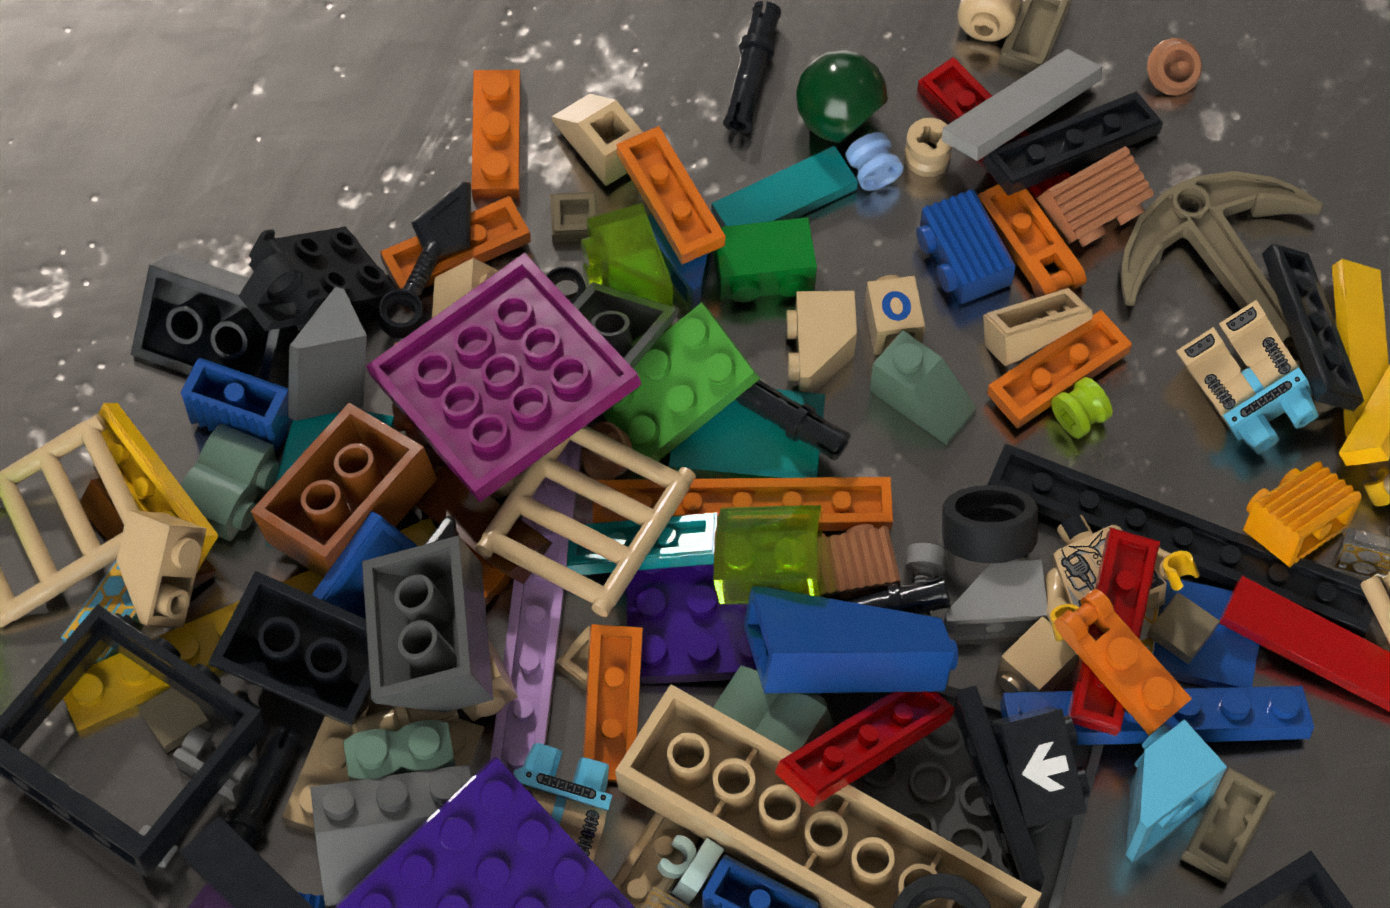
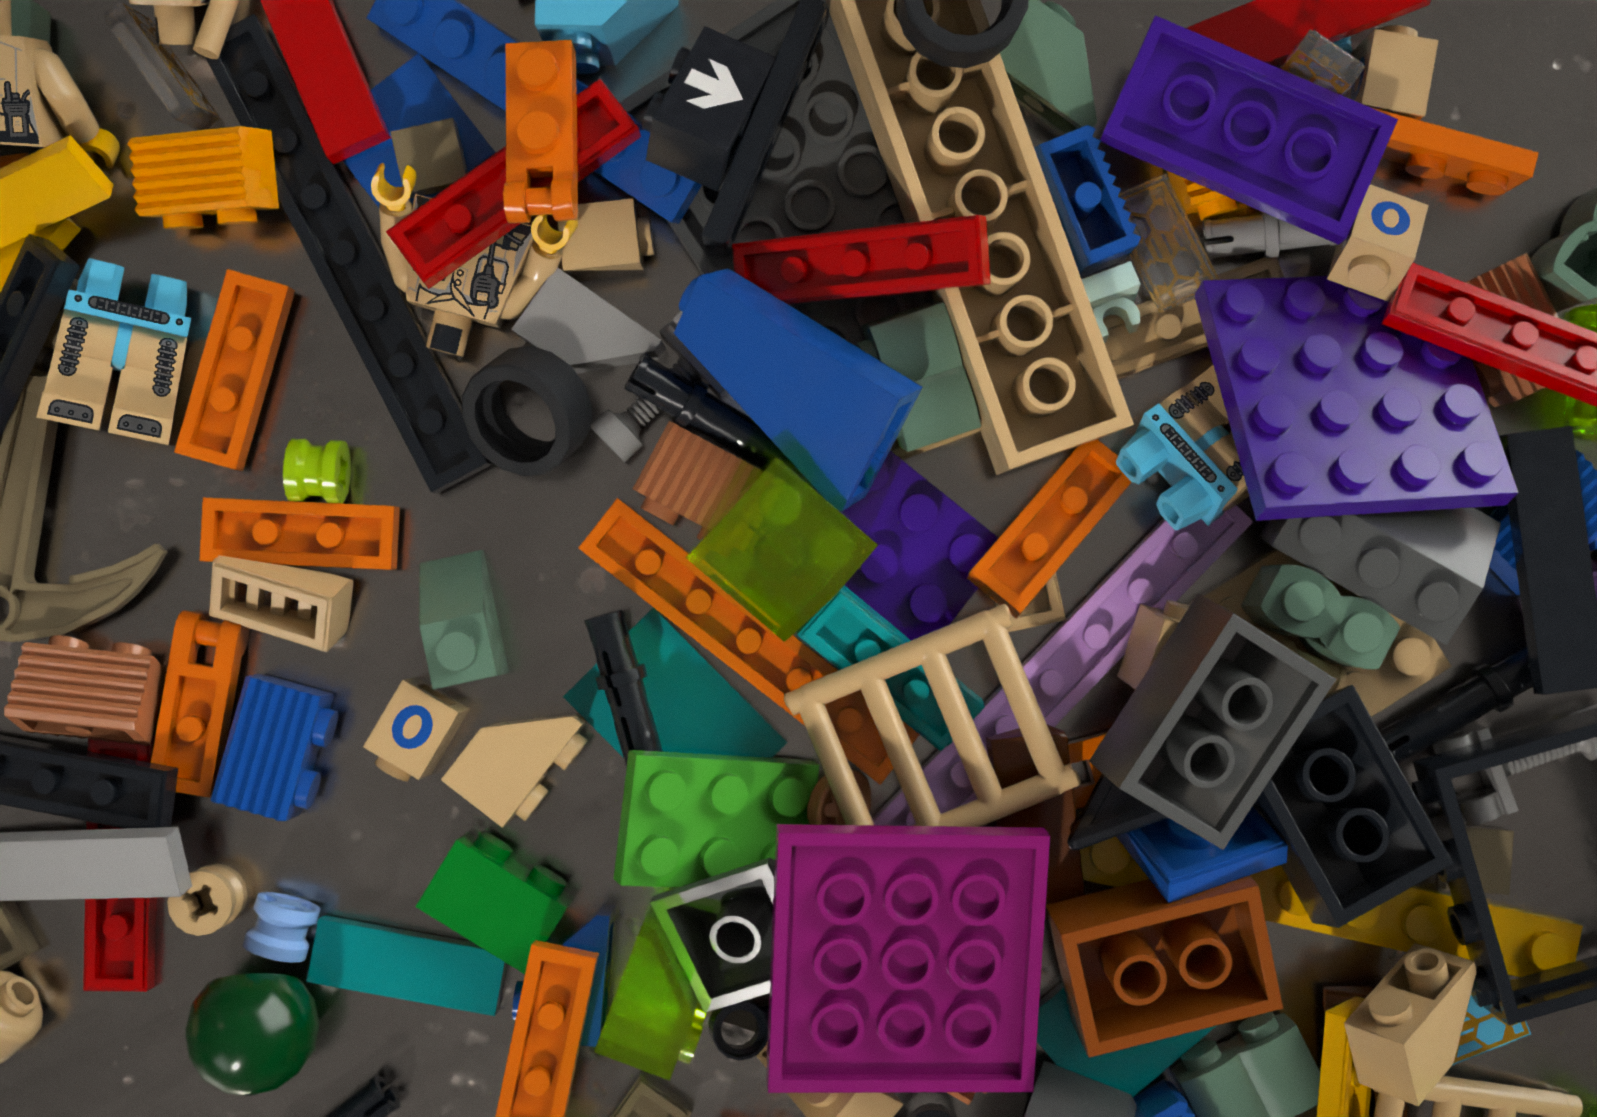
camera: 140 degrees left, 25 degrees up
none -> orange plate [174,269,295,472]

